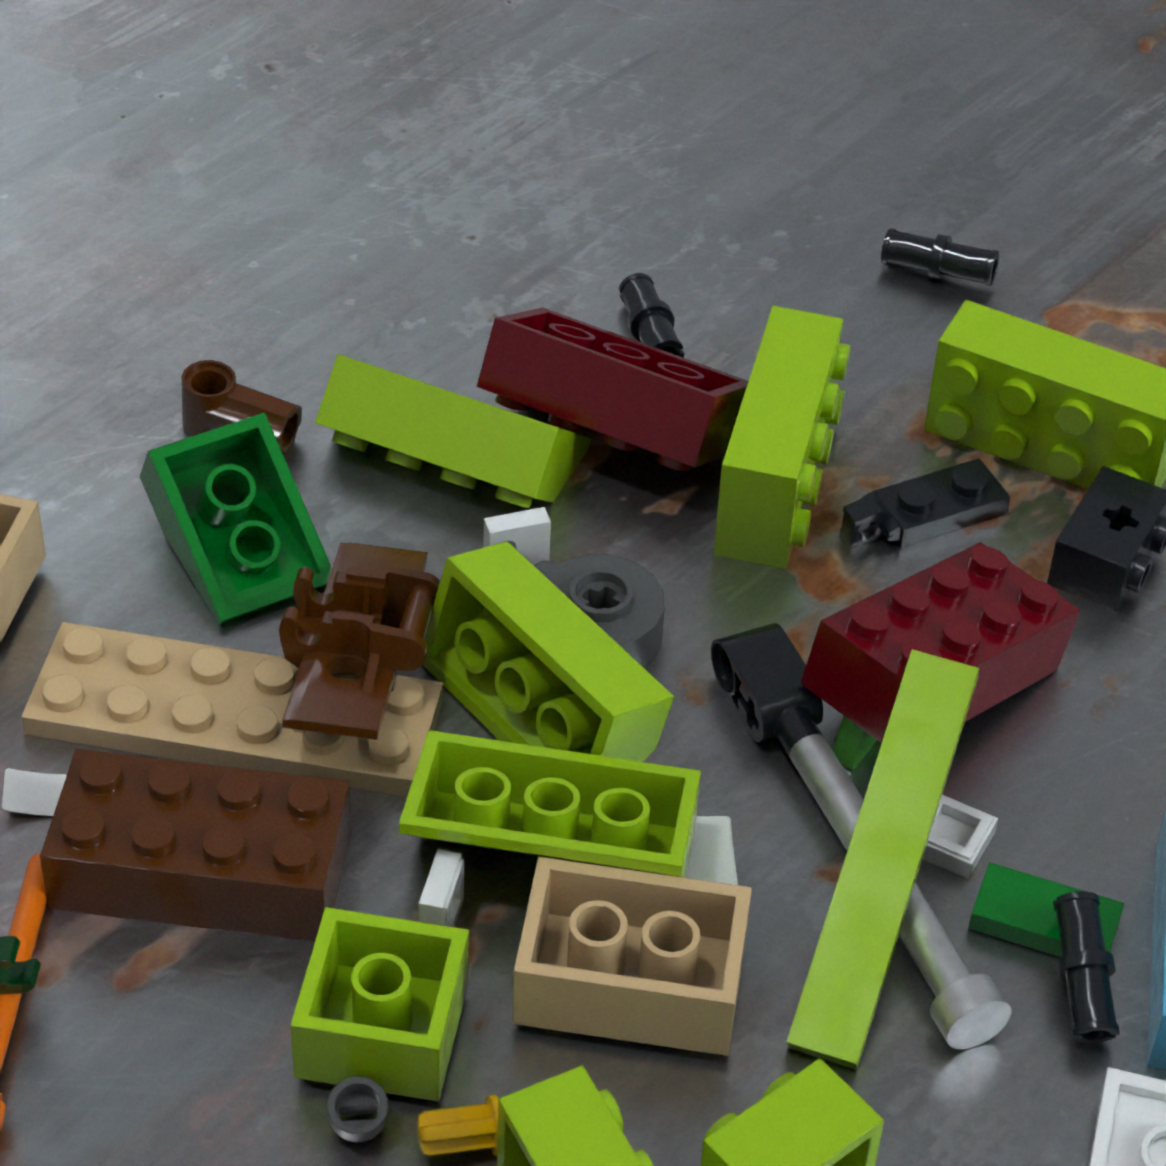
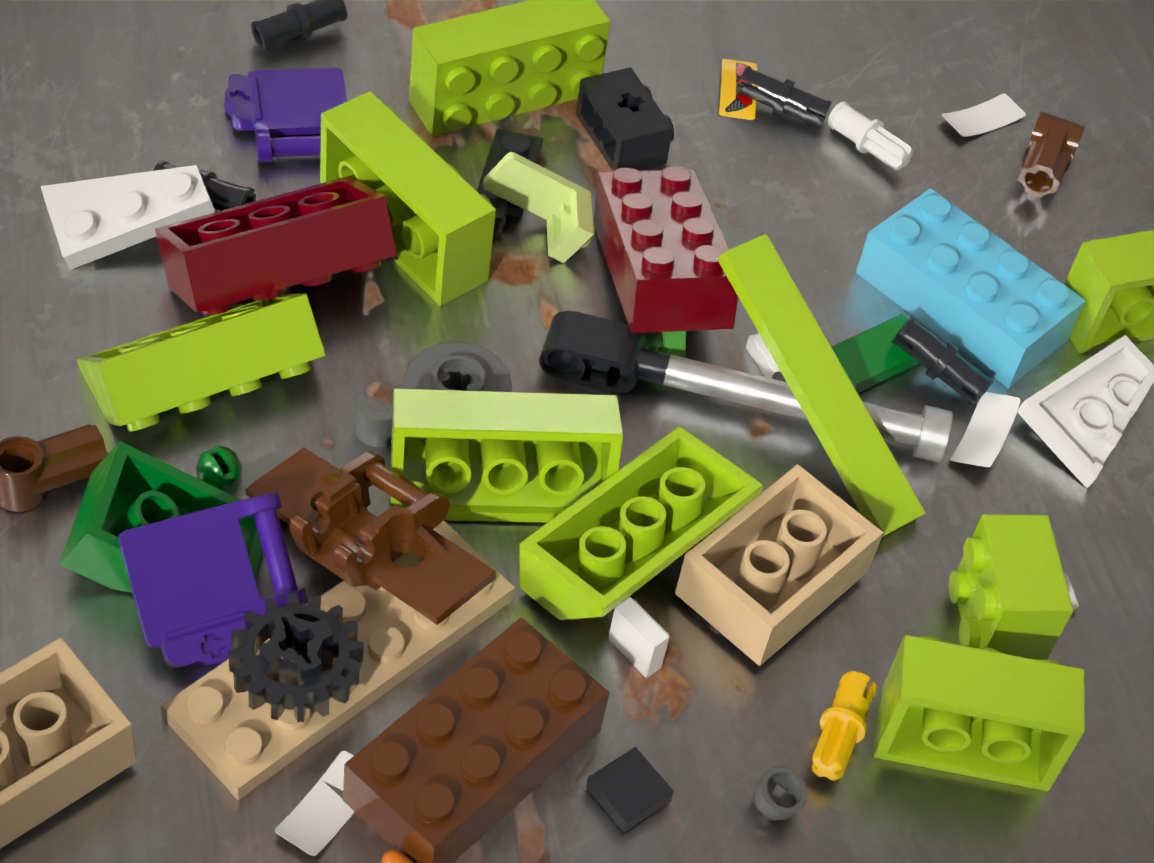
camera: 60 degrees left, 5 degrees up
lime brick [290,907,469,1101] -> none
white tile [483,507,551,565] -> none
none -> white wing [40,165,215,270]
none -> dark purple piece [118,491,309,669]
none -> green hinge [196,446,242,494]
none -> dark purple piece [224,68,348,163]
none -> black gear [228,593,364,722]
none -> yellowish green bracket [483,152,595,263]
none -> black tile [586,746,674,833]
none -> white sticker [950,392,1021,467]

